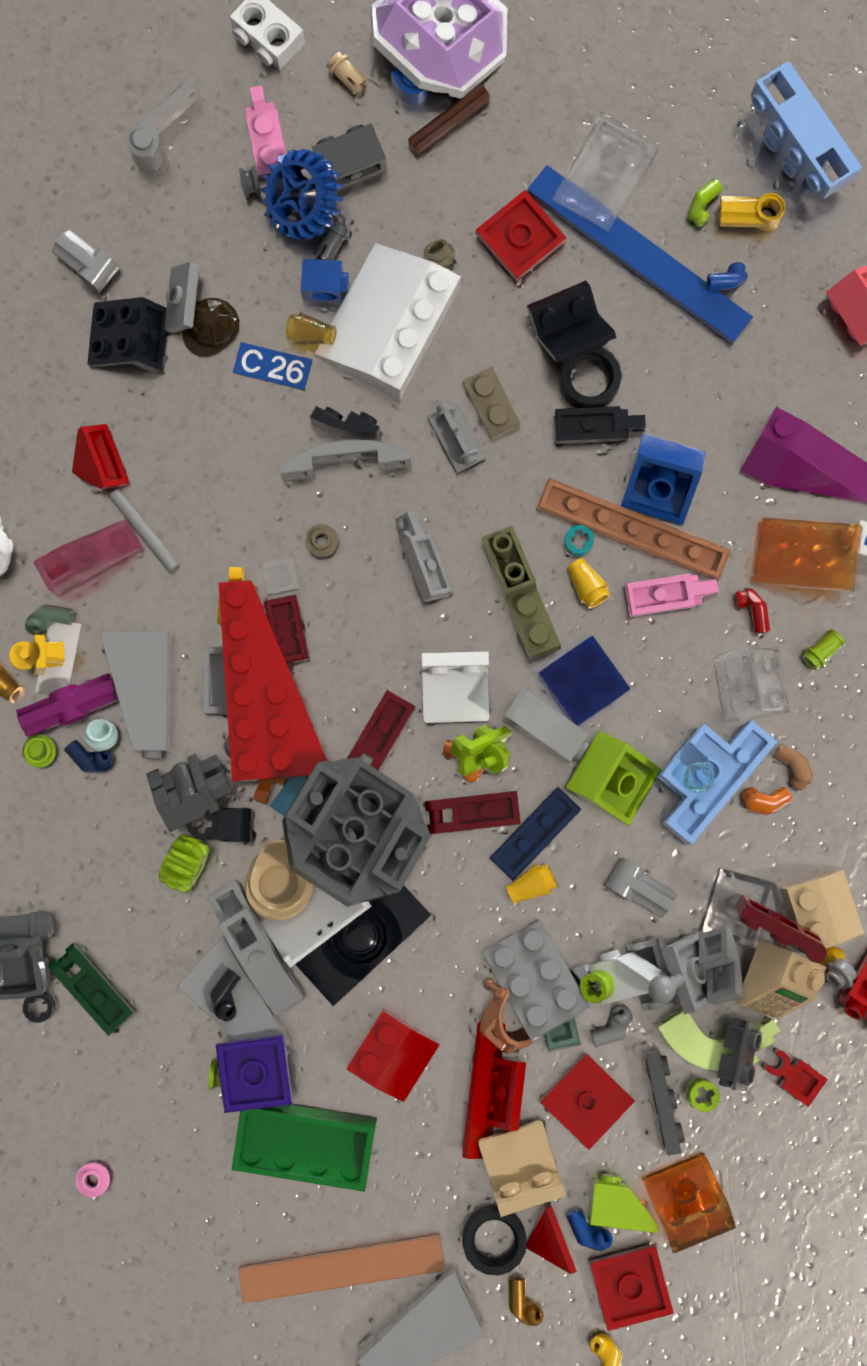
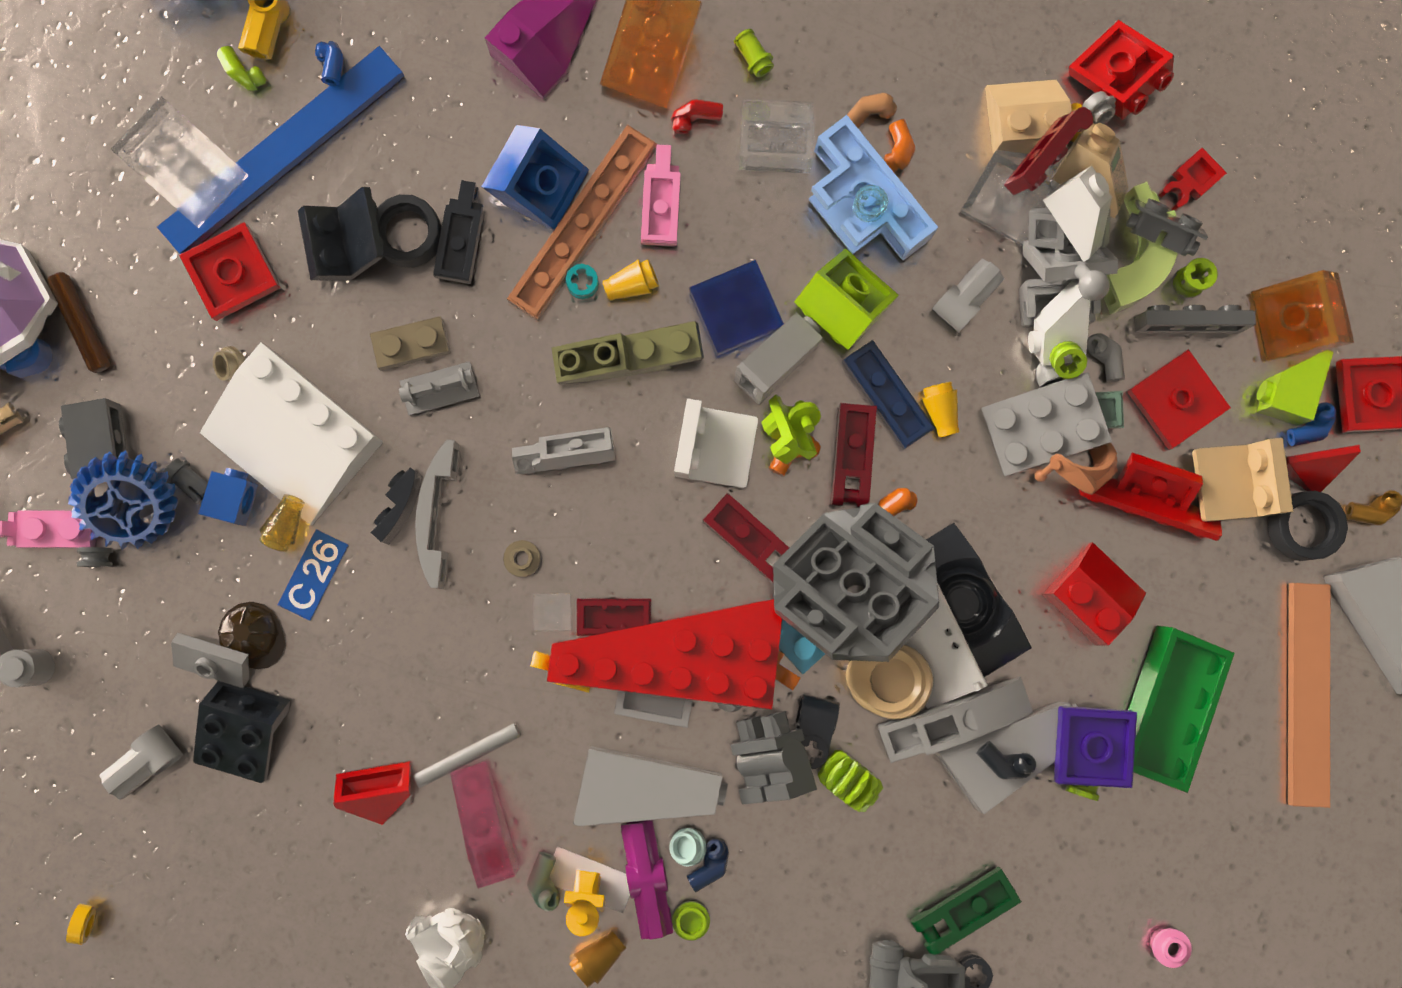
camera: 85 degrees left, 0 degrees up
none -> orange arm [878,488,918,517]
none -> white slope [1043,165,1112,262]

